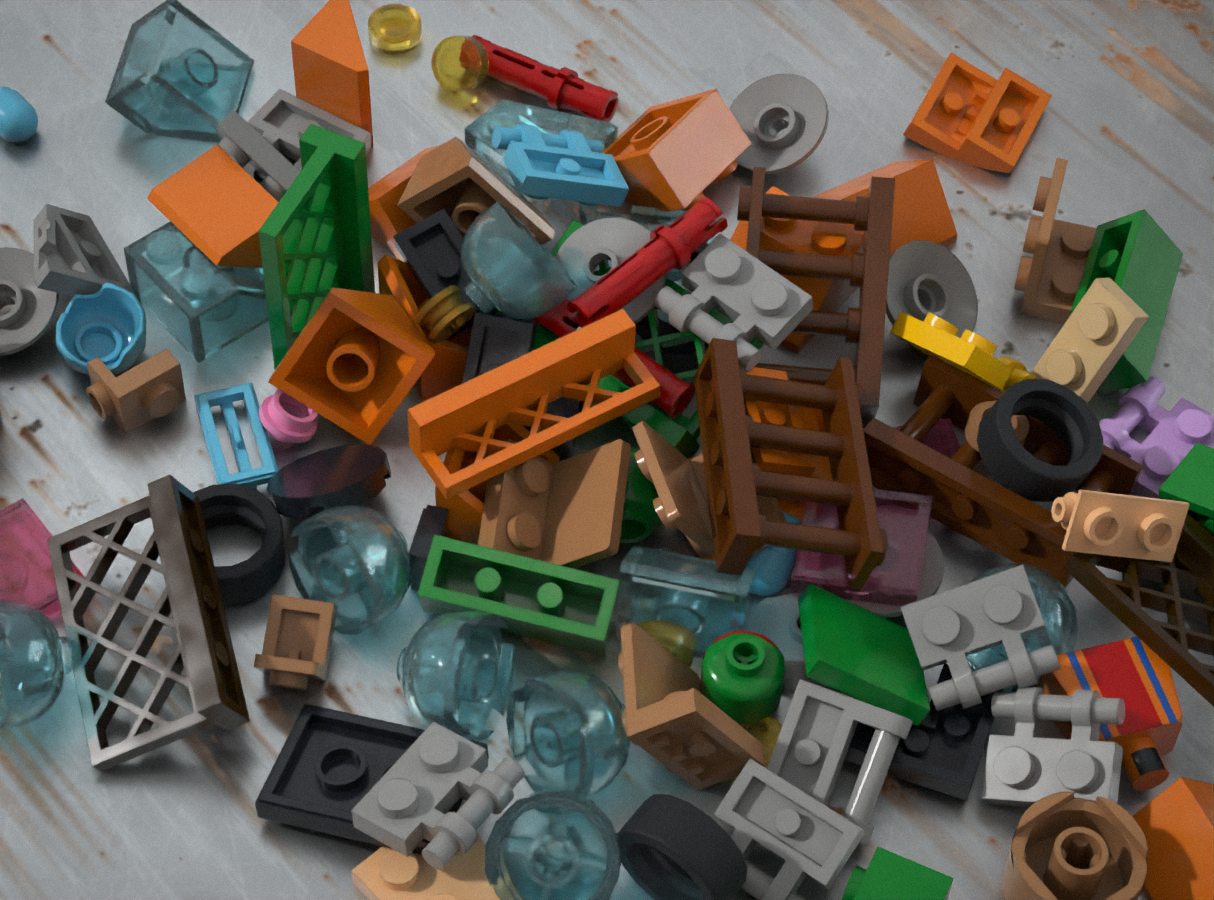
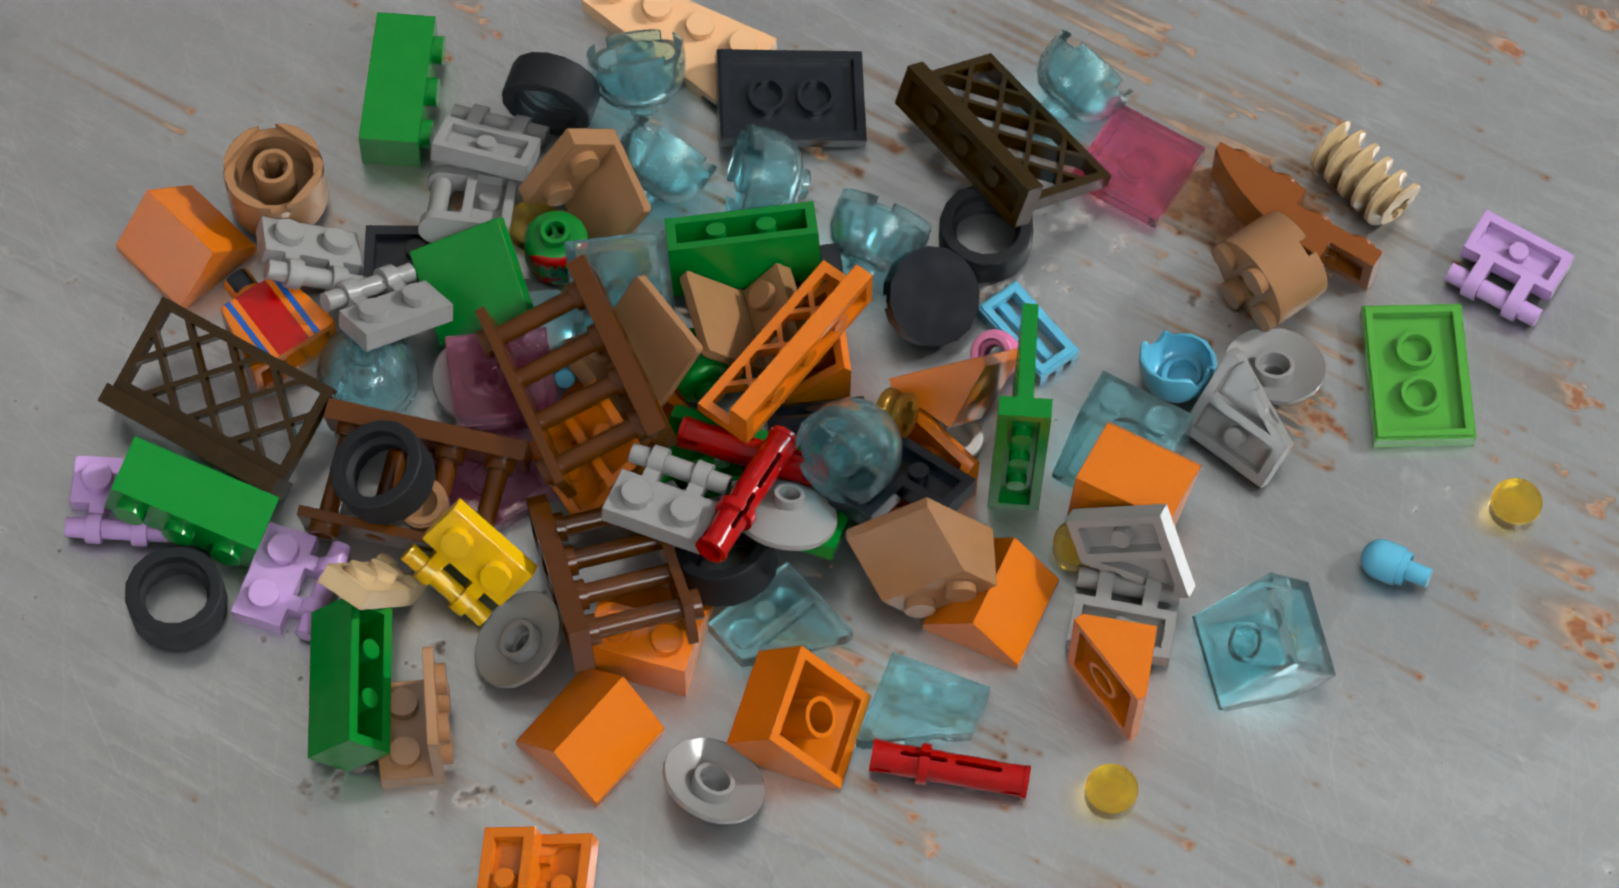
camera: 160 degrees right, 10 degrees up
medium nougat bracket [86,349,186,434] -> none
medium nougat bracket [254,594,338,690] -> none
light grey plate [351,722,525,870] -> none
clear yellow tile [431,36,489,91] -> none
medium azure plate [492,123,629,207] -> none
light nougat hinge [1051,489,1190,562] -> none

